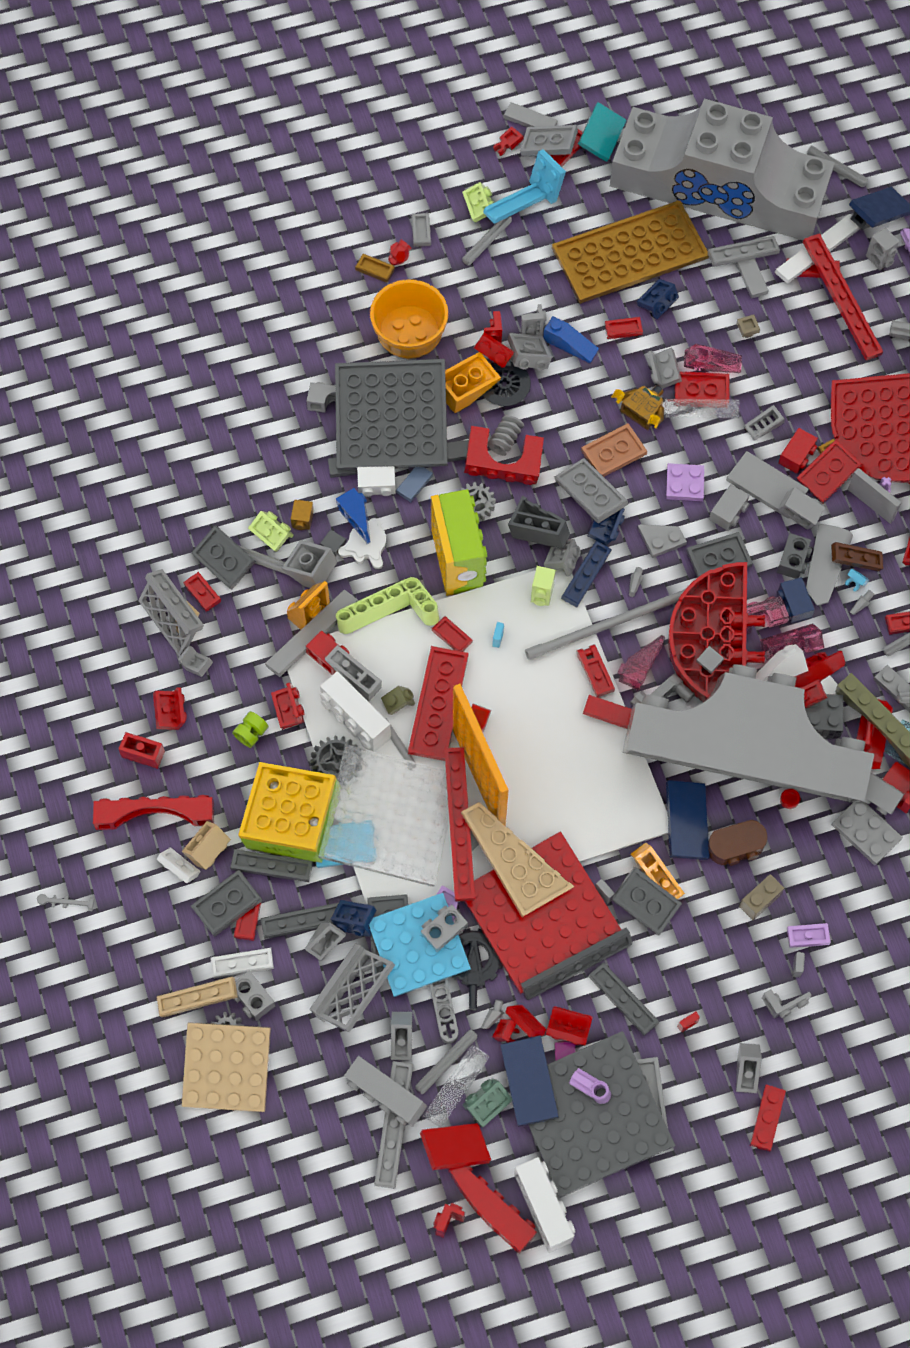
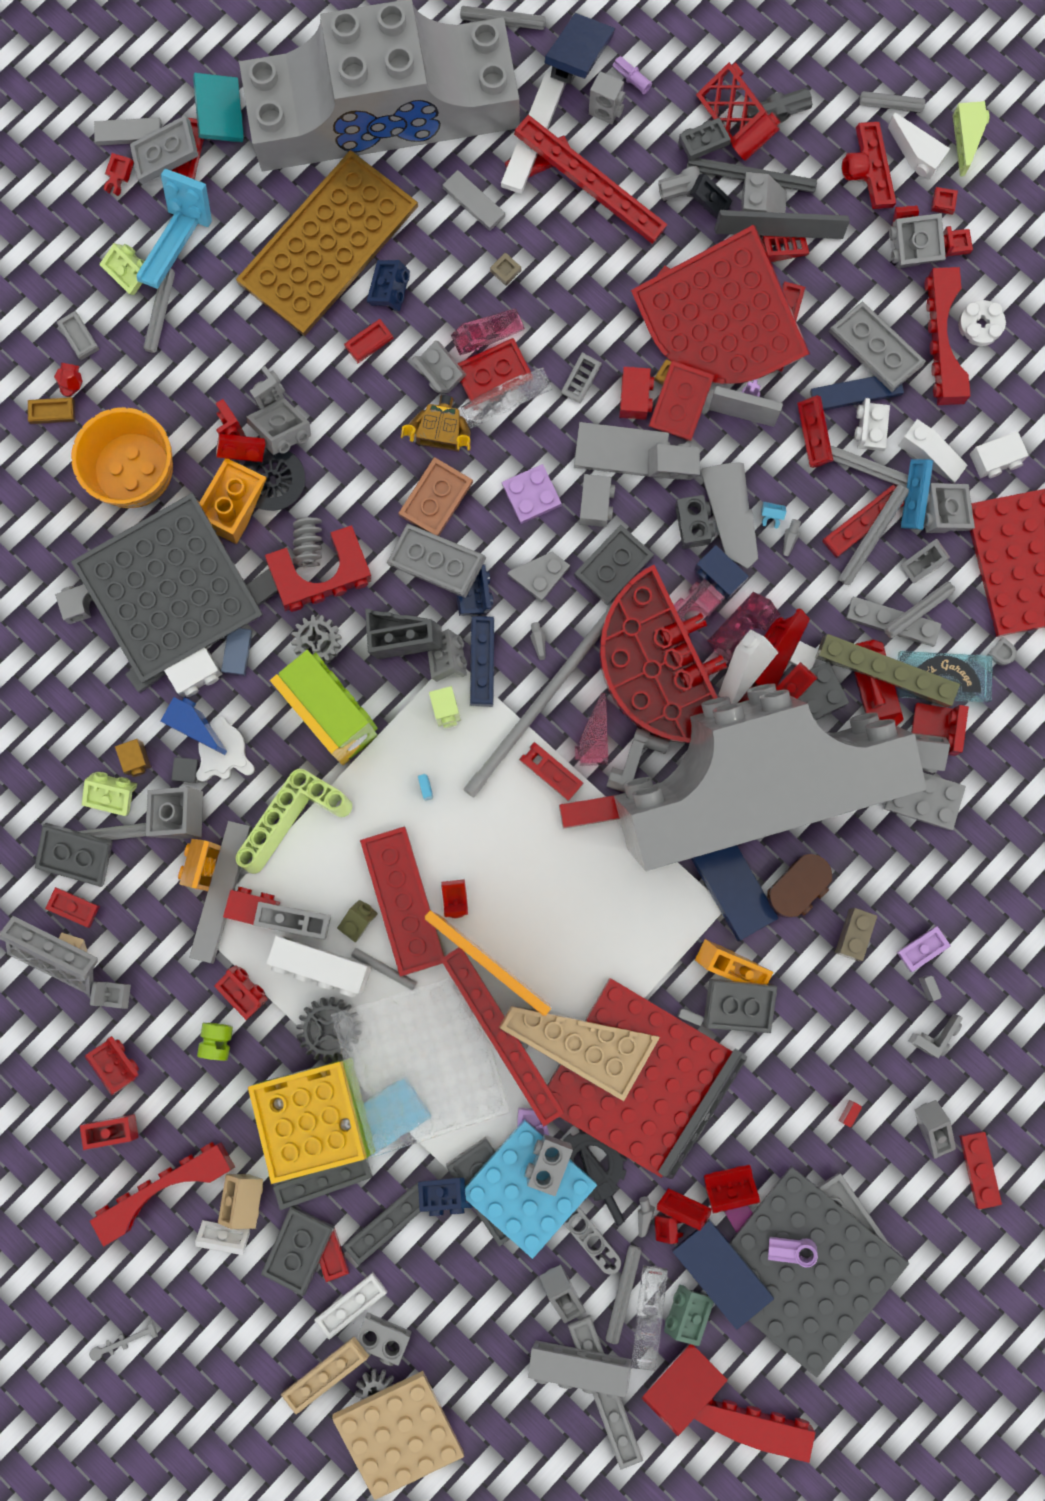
camera: 25 degrees left, 15 degrees up
light grey slope [305,922,346,961] -> none
light grey fence [309,943,395,1032] -> none
red tile [432,616,473,652] -> none
red bracket [433,1203,465,1238] -> none
white brick [514,1157,576,1253] -> none
blue slope [543,316,599,363] -> none
dark grey tile [588,962,659,1036] -> none
light grey tile [696,646,724,674] -> none
light grey tile [707,236,780,267] -> none
reddish brown plate [831,542,883,571] -> none

